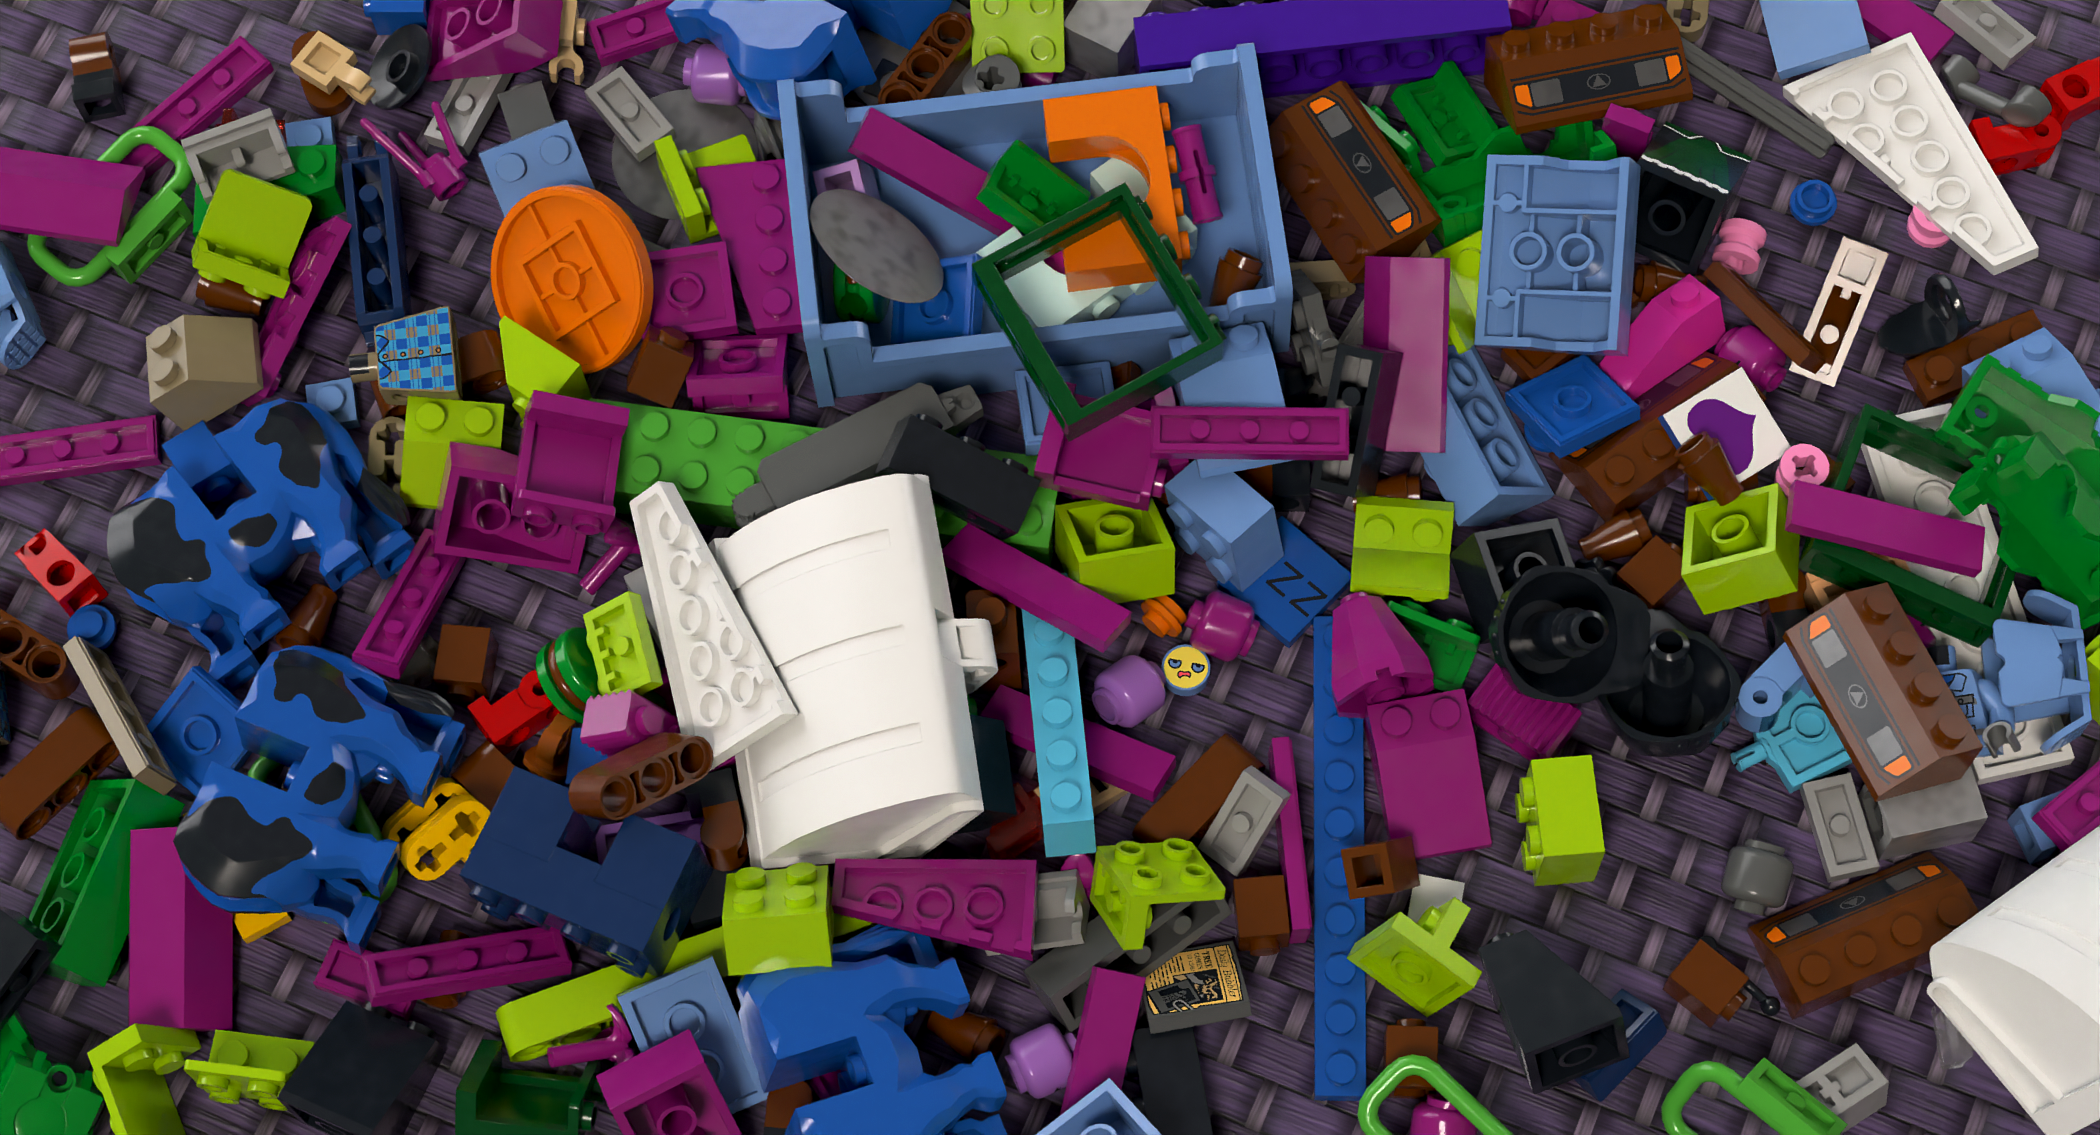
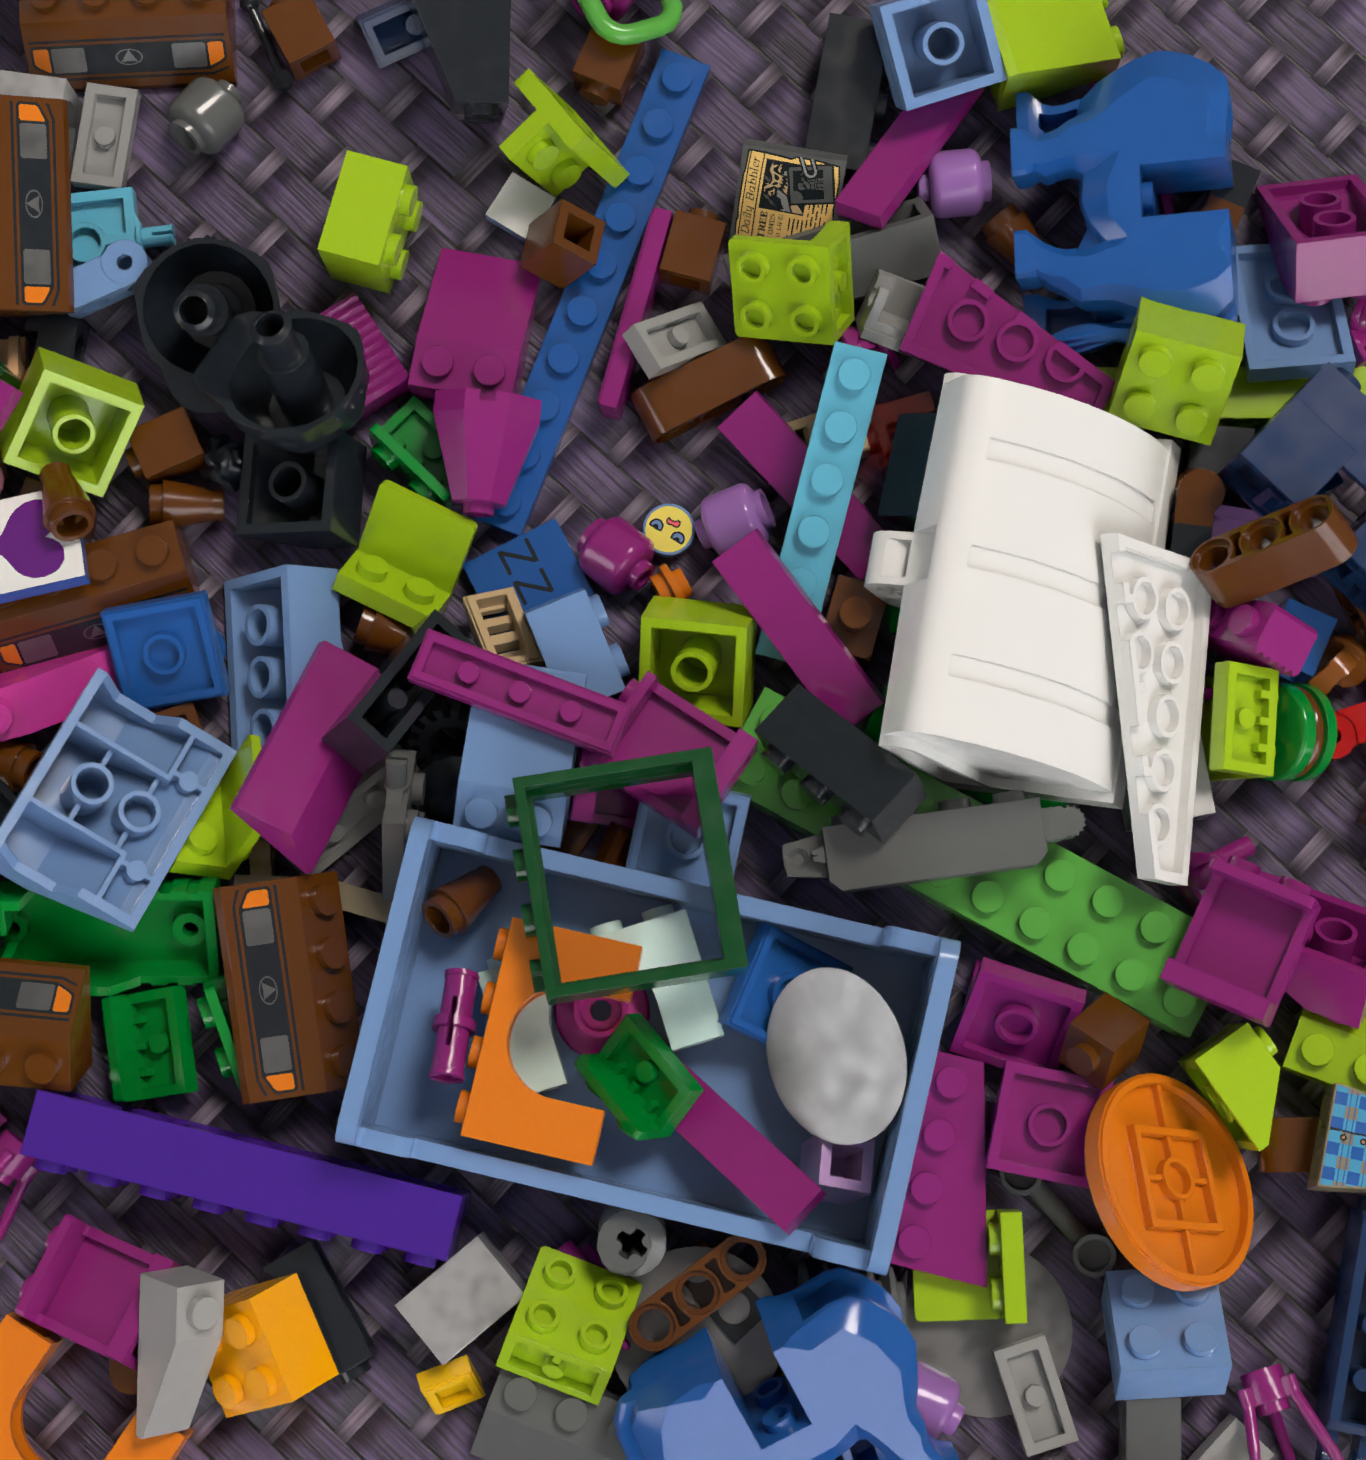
camera: 160 degrees left, 15 degrees up
none -> tan slope [463,587,544,667]

